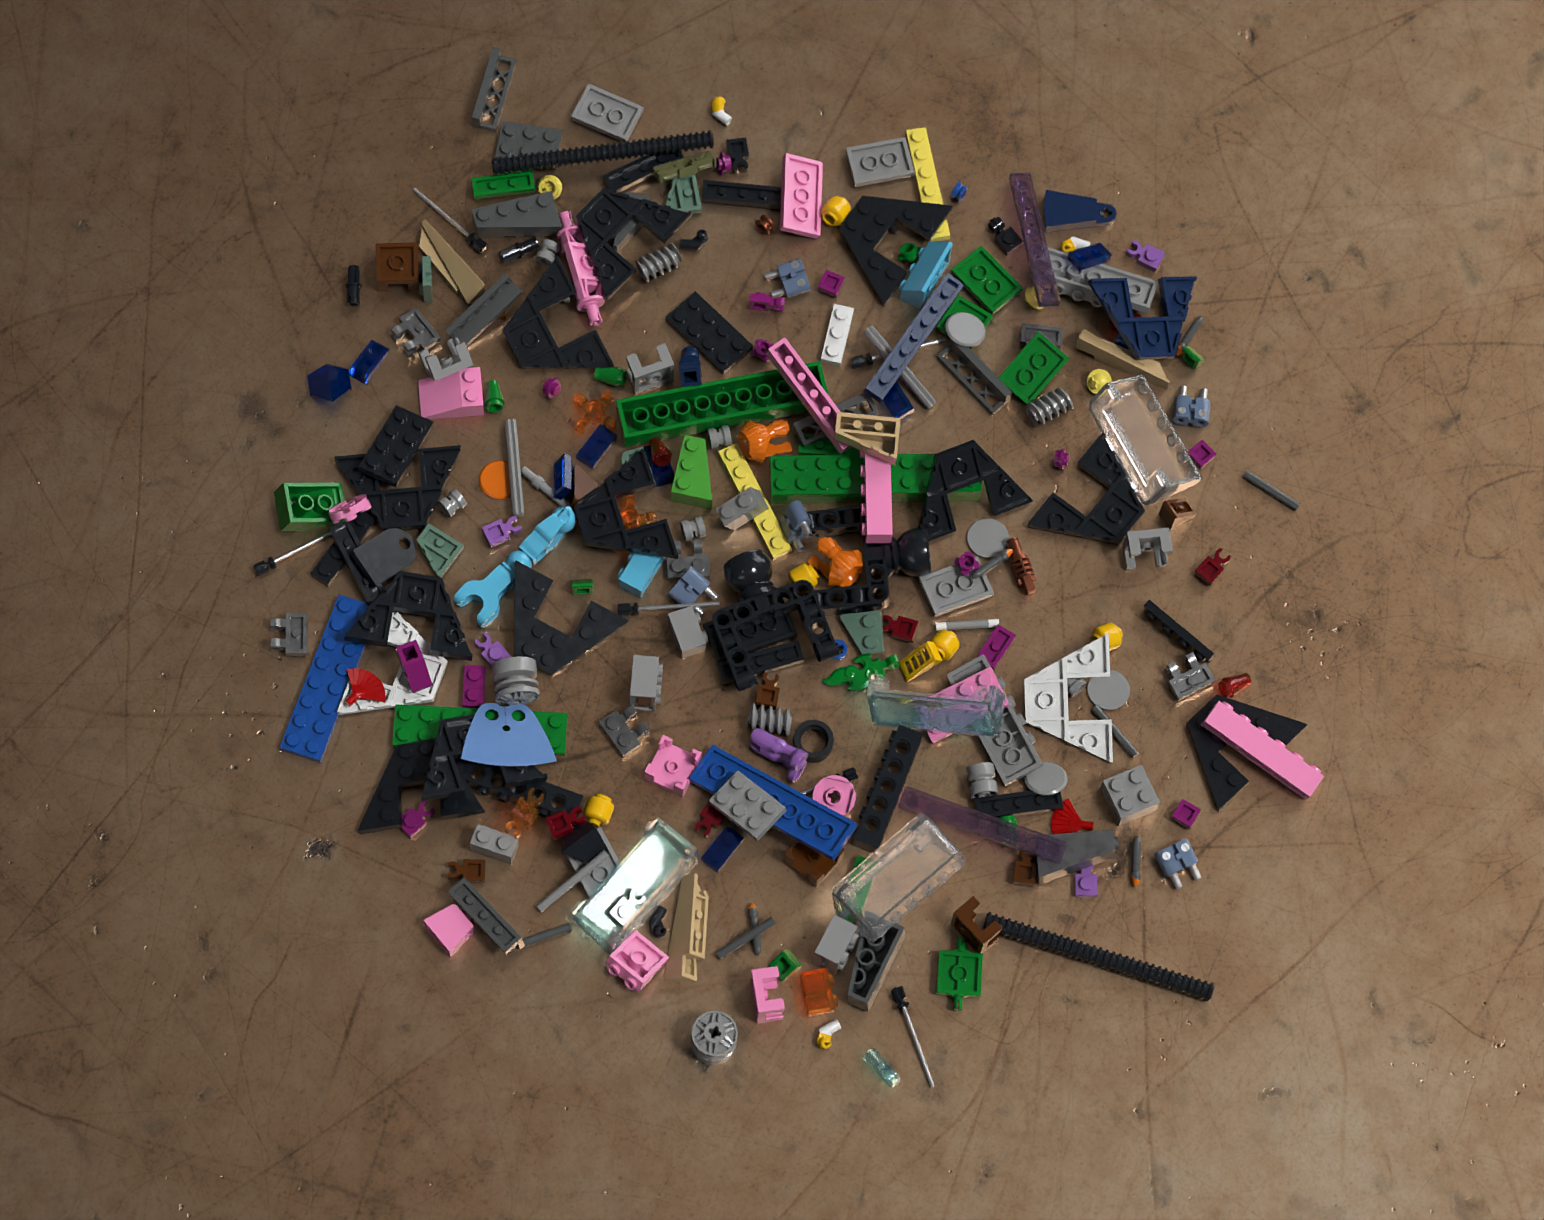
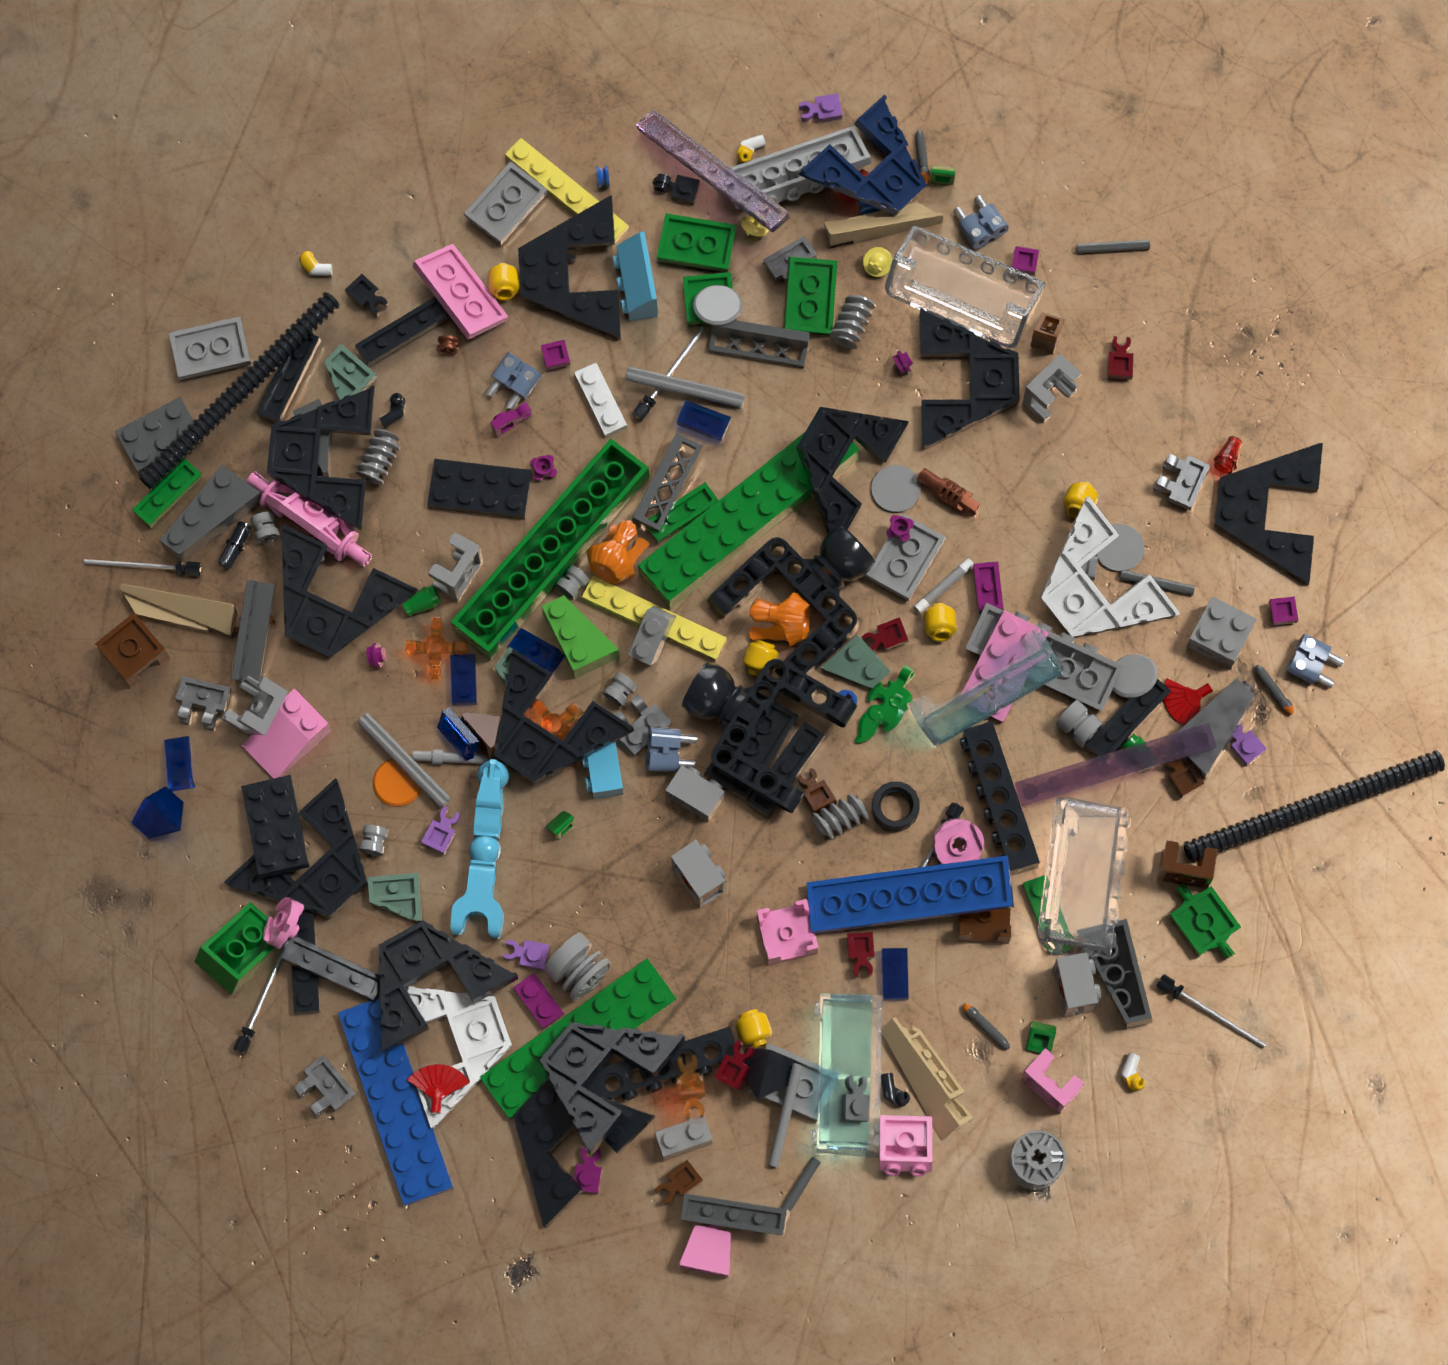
camera: 30 degrees left, 5 degrees up
black axle [345,265,362,307] -> none
black tile [350,528,416,588] -> none
magenta slope [396,640,433,693] -> none
sand green wing [419,256,433,303] -> none
medium blue piece [461,703,557,766] -> none
dark grey fence [472,47,517,132] -> none
green cone [484,380,505,413] -> none
black wing [514,560,629,676] -> none
light yellow hat [537,175,562,199] -> none
flat silver plate [599,705,650,758] -> none
piece [617,601,720,616] -> none
clear red cone [649,437,672,467] -> none
olive piece [653,151,717,183] -> none
dark blue piece [679,346,702,387] -> none
light grey plate [709,770,787,842] -> none
magenta plate [716,152,731,176] -> none
dark grey bar [716,917,776,959] -> none
medium lavender piece [749,728,809,783] -> none
bright pink brick [766,337,852,455] -> none
sand blue piece [779,500,813,552] -> none
clear orange brick [800,968,838,1018] -> none
tan wedge [834,412,901,466] -> none
bright pink brick [860,450,893,543] -> none
dark blue plate [863,273,964,403] -> none
clear light blue piece [864,1048,901,1087] -> none
green plate [897,243,921,262] -> none
yellow slope [899,641,943,682] -> none
dark grey piece [972,549,1013,579] -> none
dark blue piece [1043,190,1117,233] -> none
clear blue plate [1067,243,1112,271] -> none
black plate [1144,600,1215,663] -> none
bright pink brick [1201,701,1324,800] -> none

